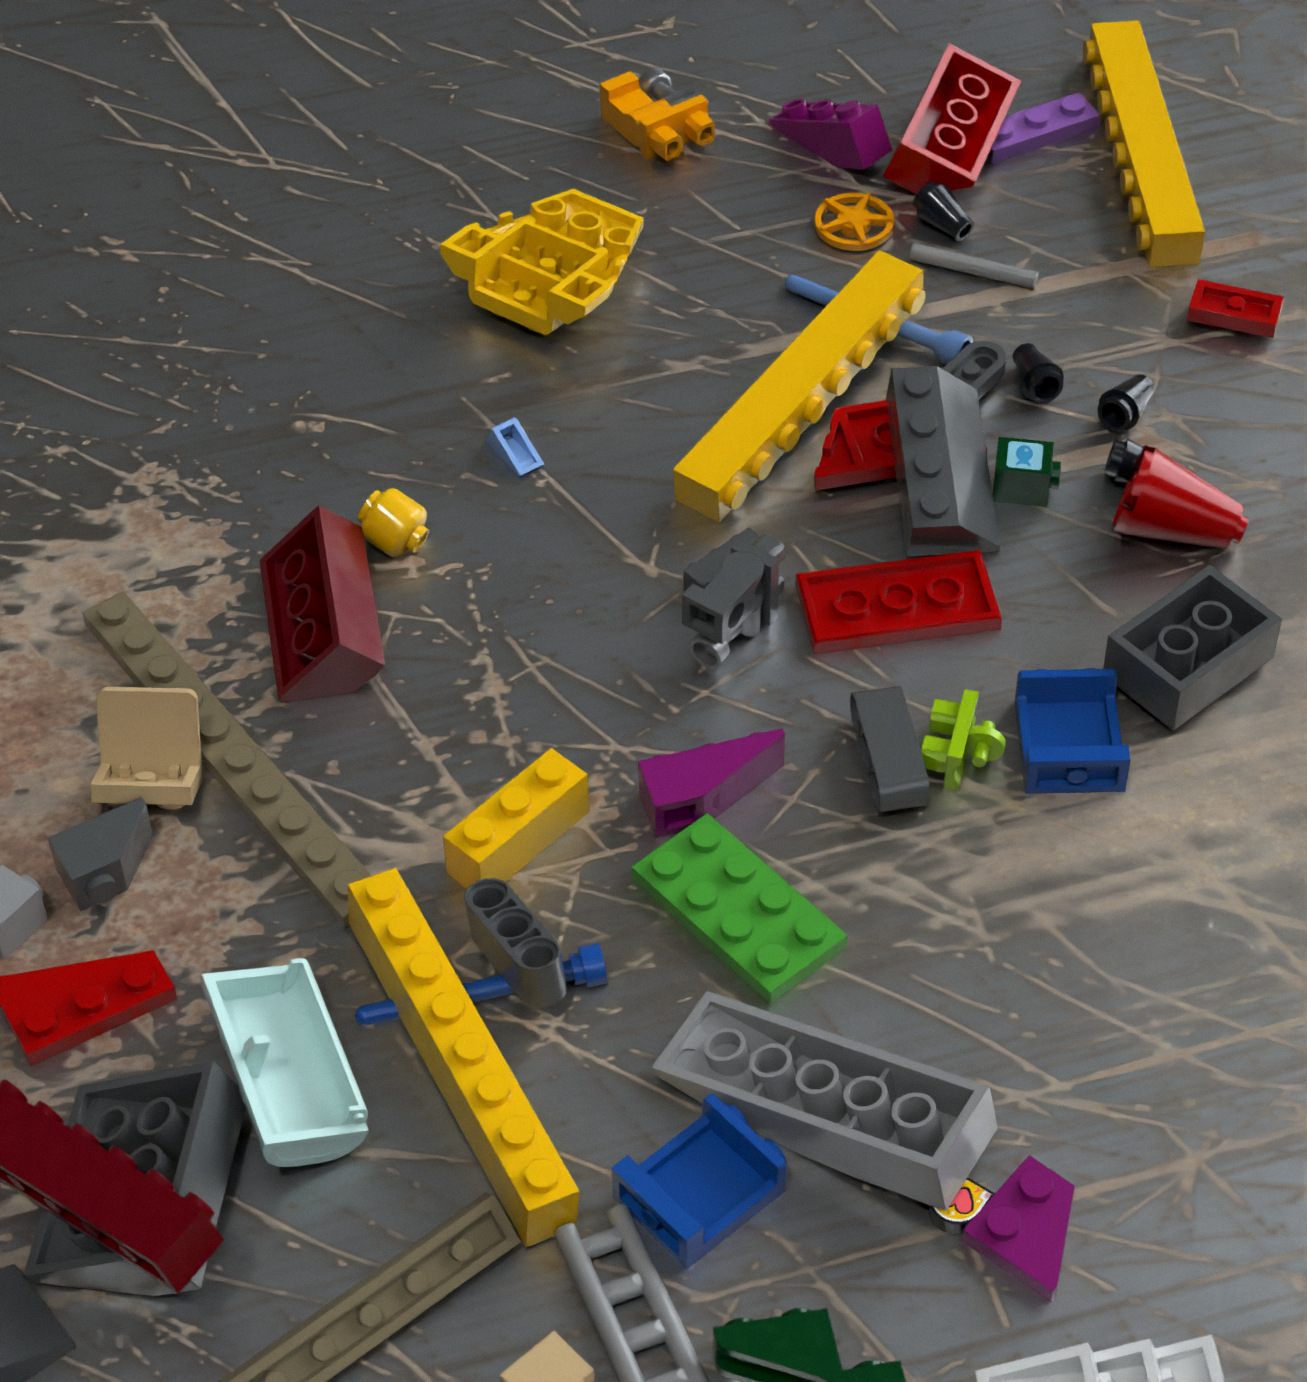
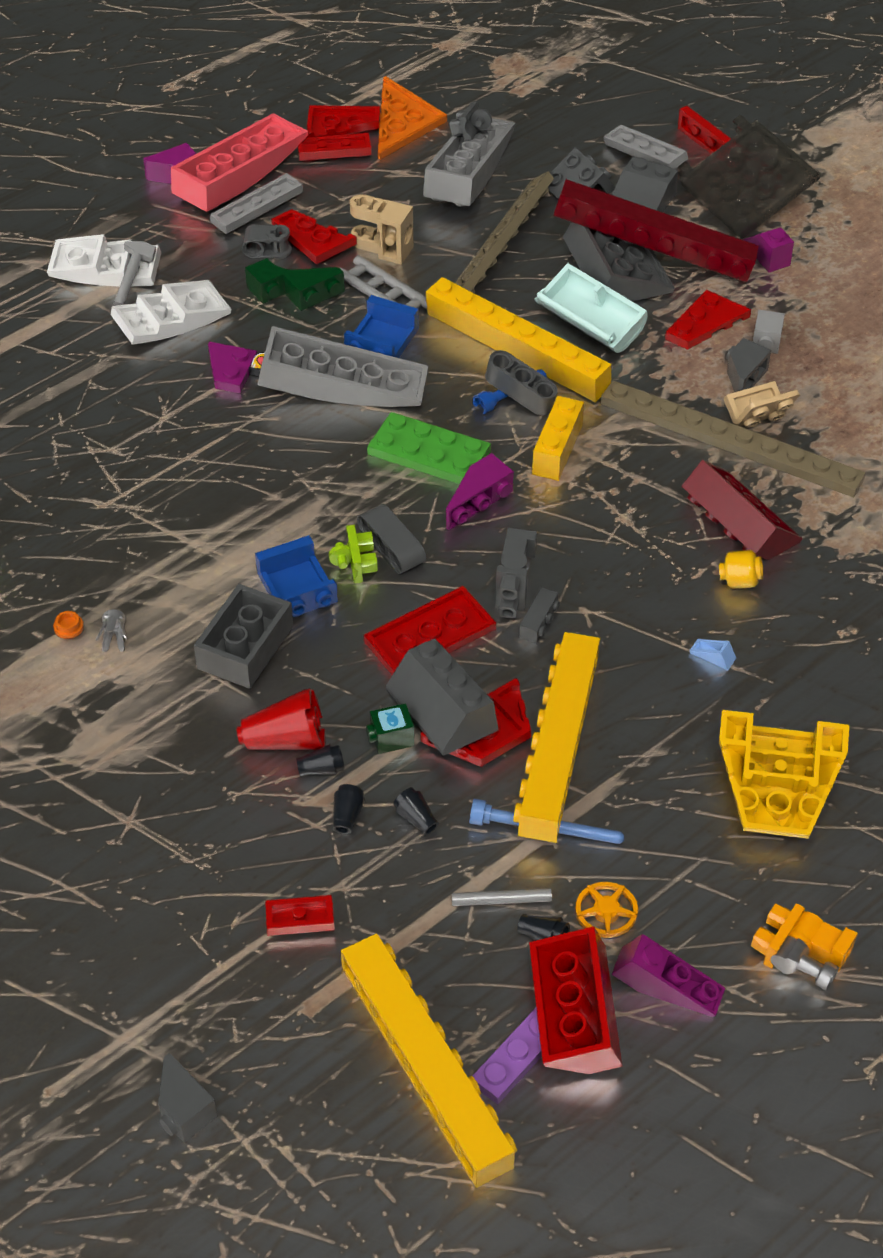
camera: 155 degrees right, 0 degrees up
dark grey plate [942,341,1006,400] -> none

